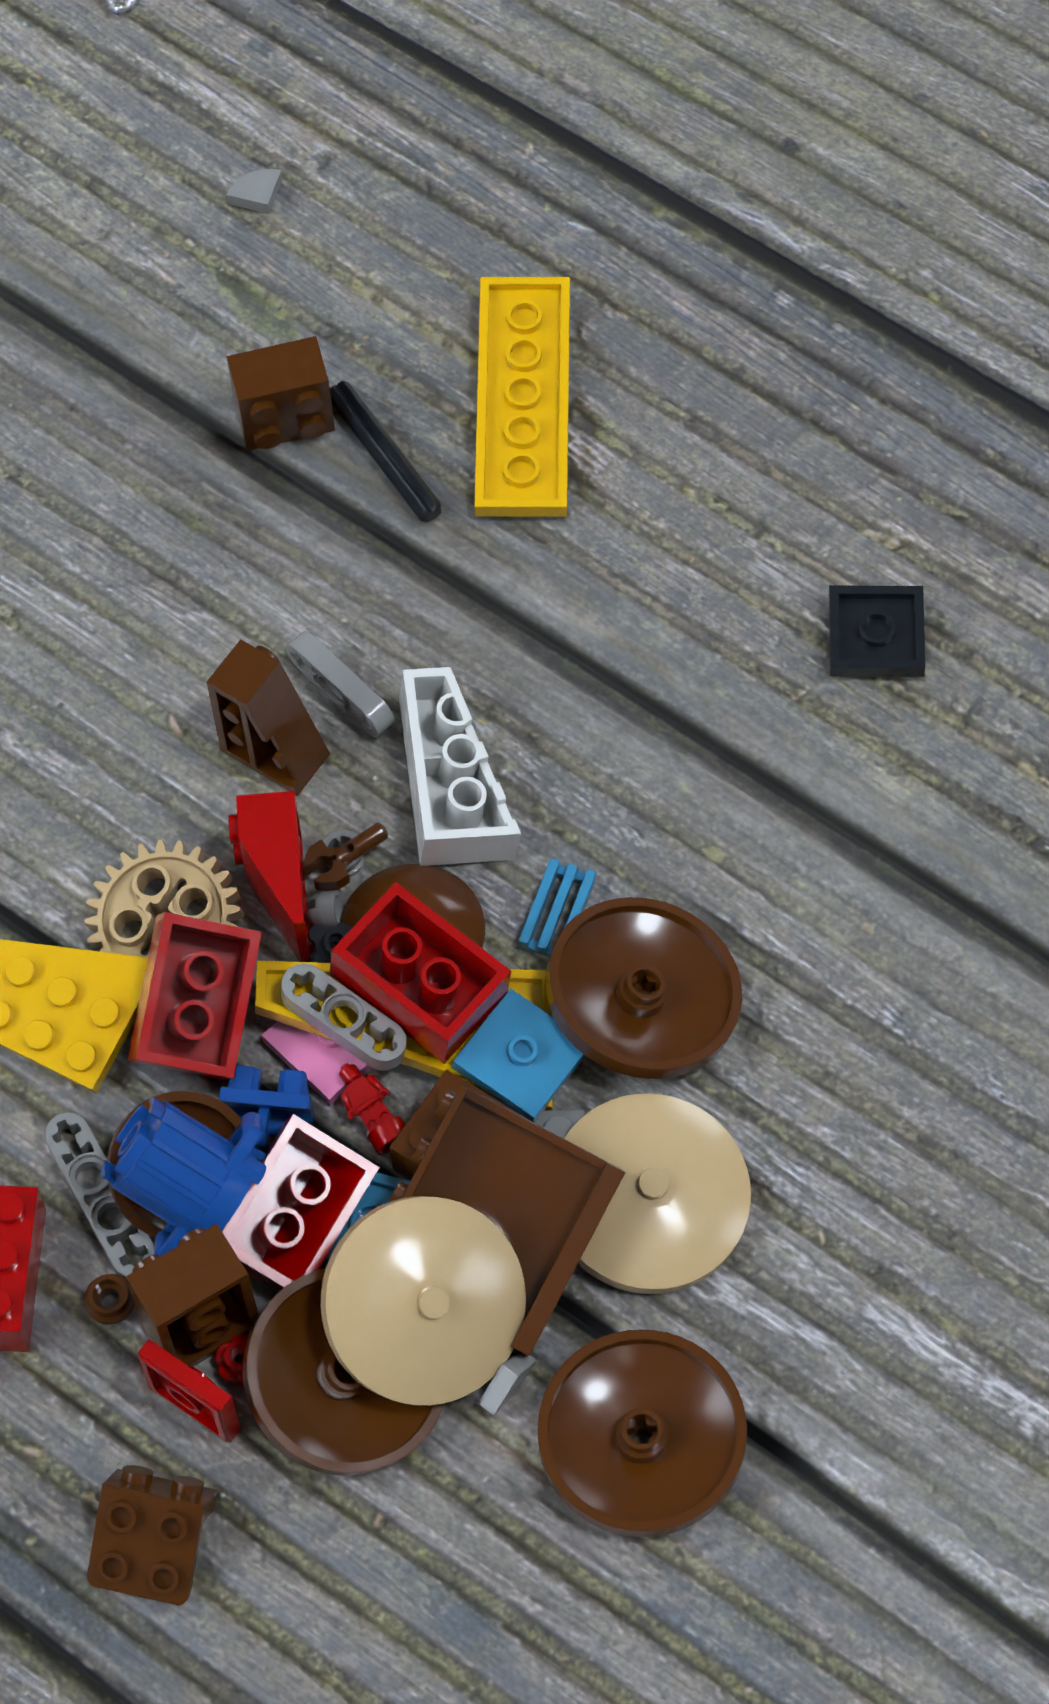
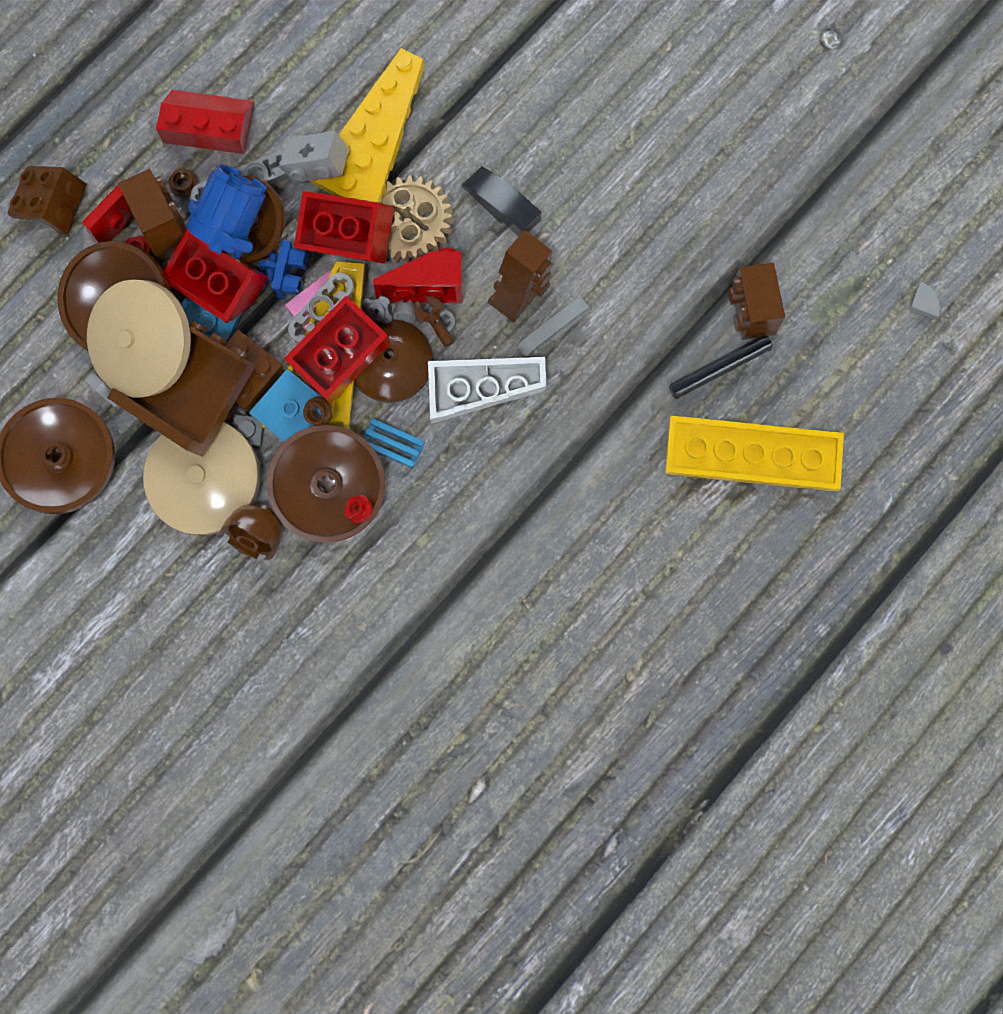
camera: 90 degrees right, 15 degrees up
red piece [339,1063,406,1155] -> none
black plate [829,585,925,677] -> none
none -> reddish brown cylinder [221,505,282,560]
none -> light grey brick [280,131,349,183]
none -> reddish brown plate [303,397,332,426]
none -> red plate [345,495,373,524]
none -> black slope [462,166,542,237]

